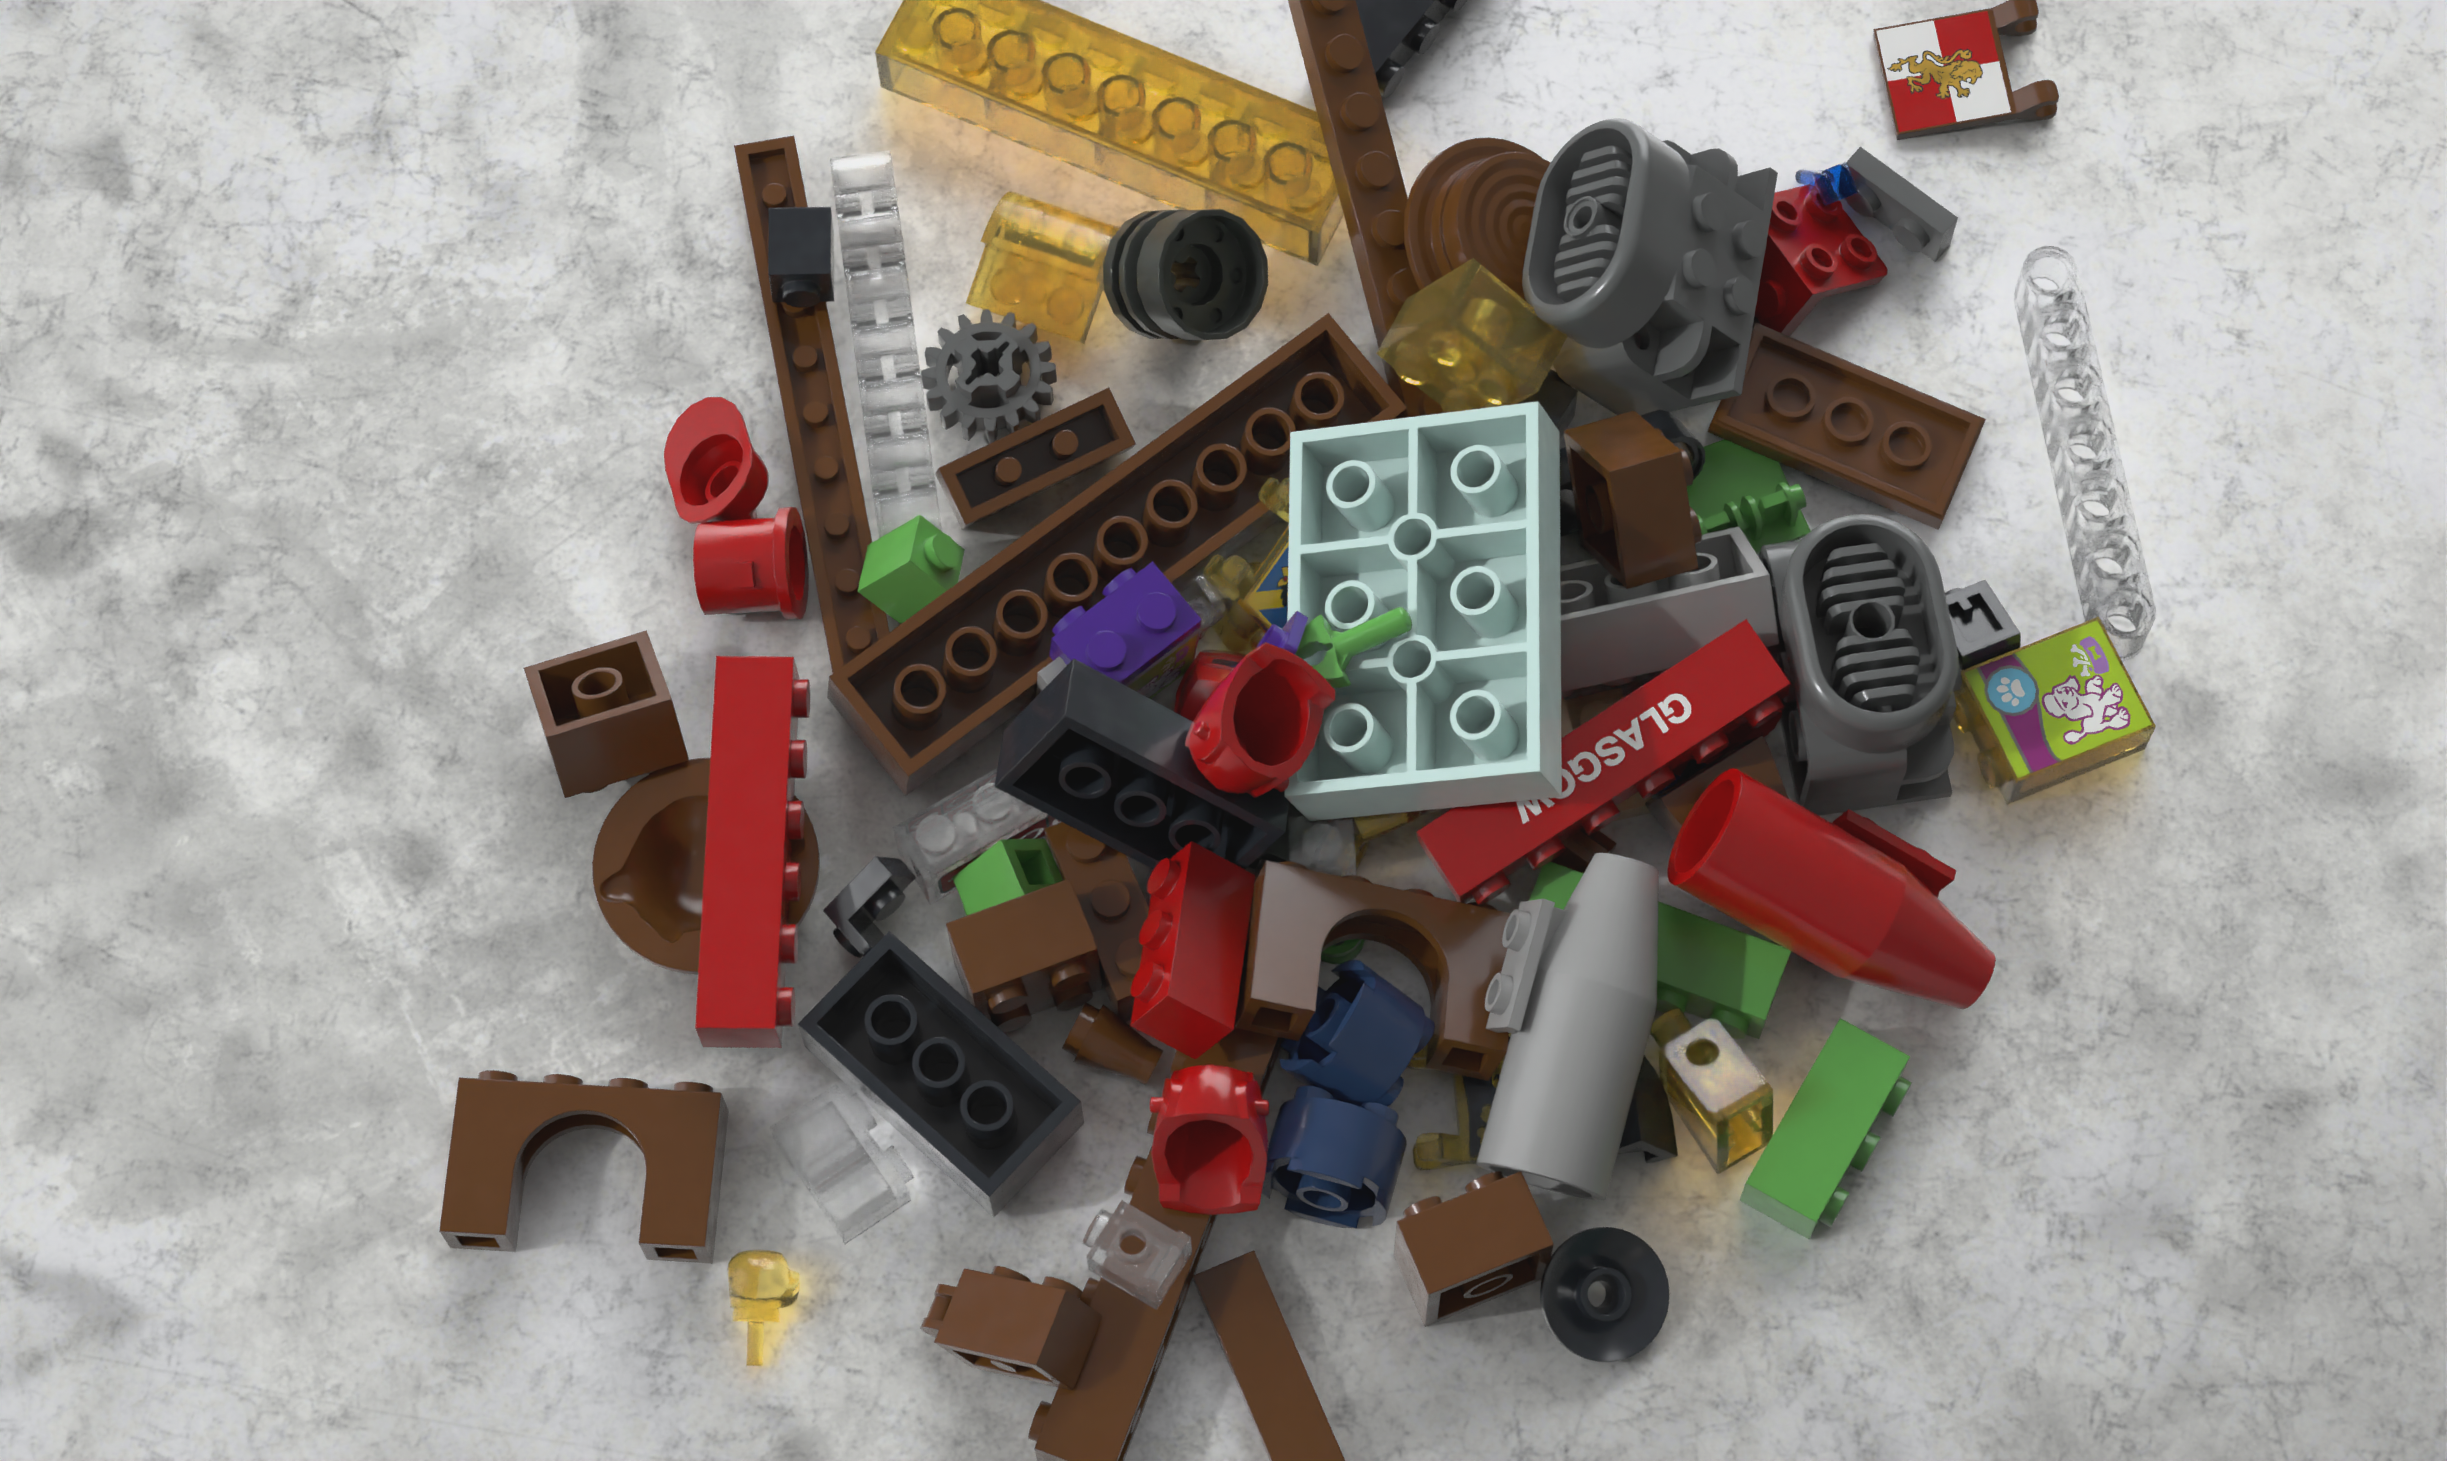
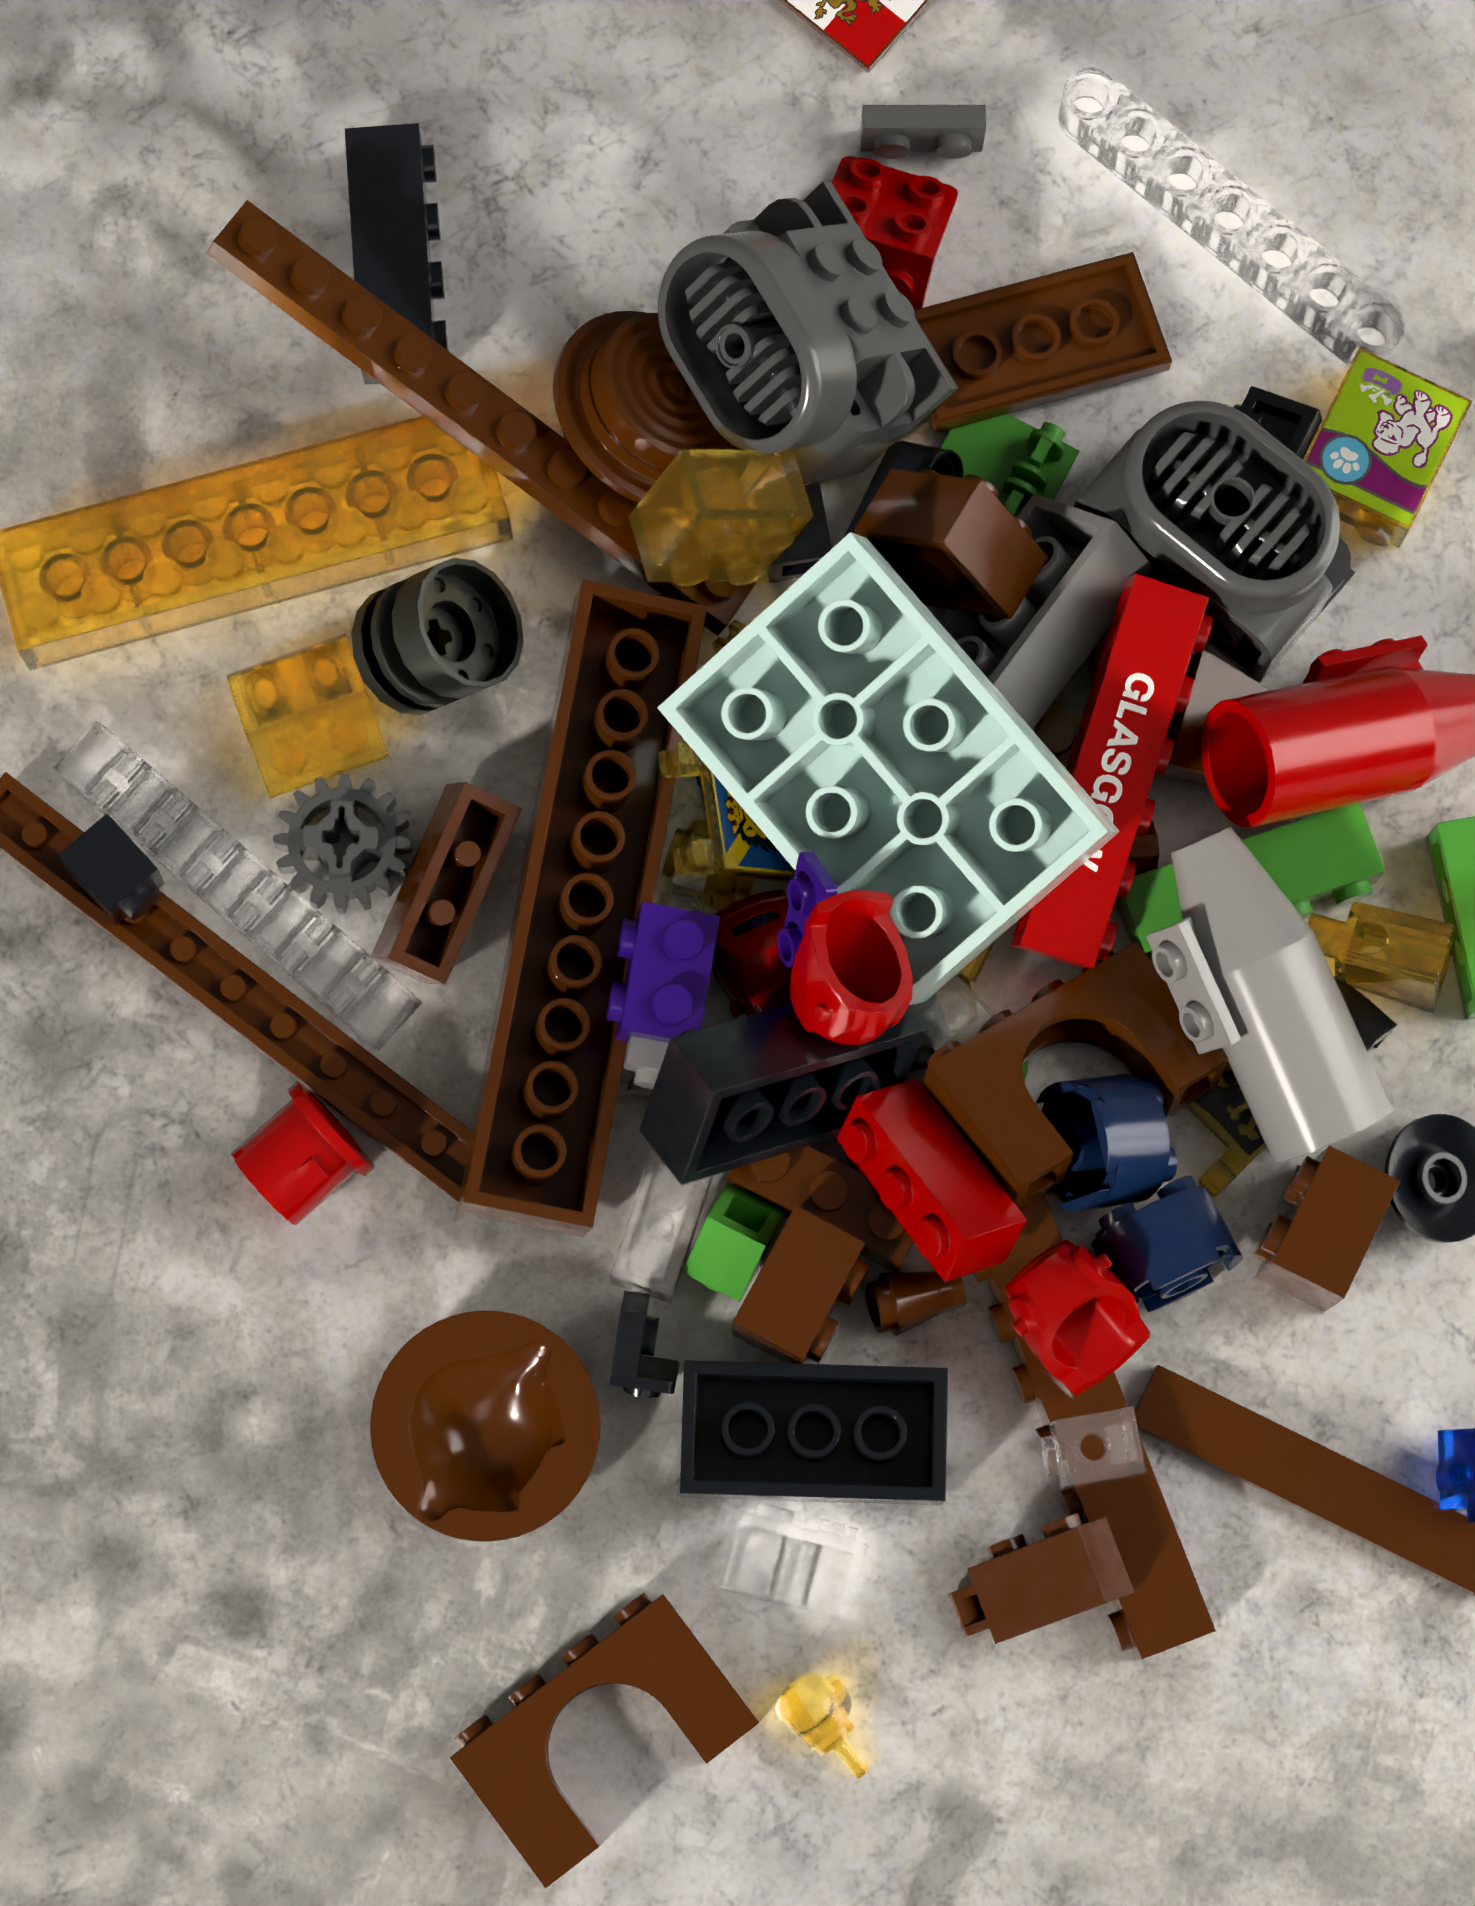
camera: 45 degrees left, 10 degrees up
reddish brown brick [524,630,689,798] -> none
red piece [664,397,769,524] -> none
red brick [695,656,810,1048] -> none
bright green brick [858,515,965,624] -> none
bright green bar [1295,607,1412,688] -> none
clear blue hand [1795,162,1859,206] -> none

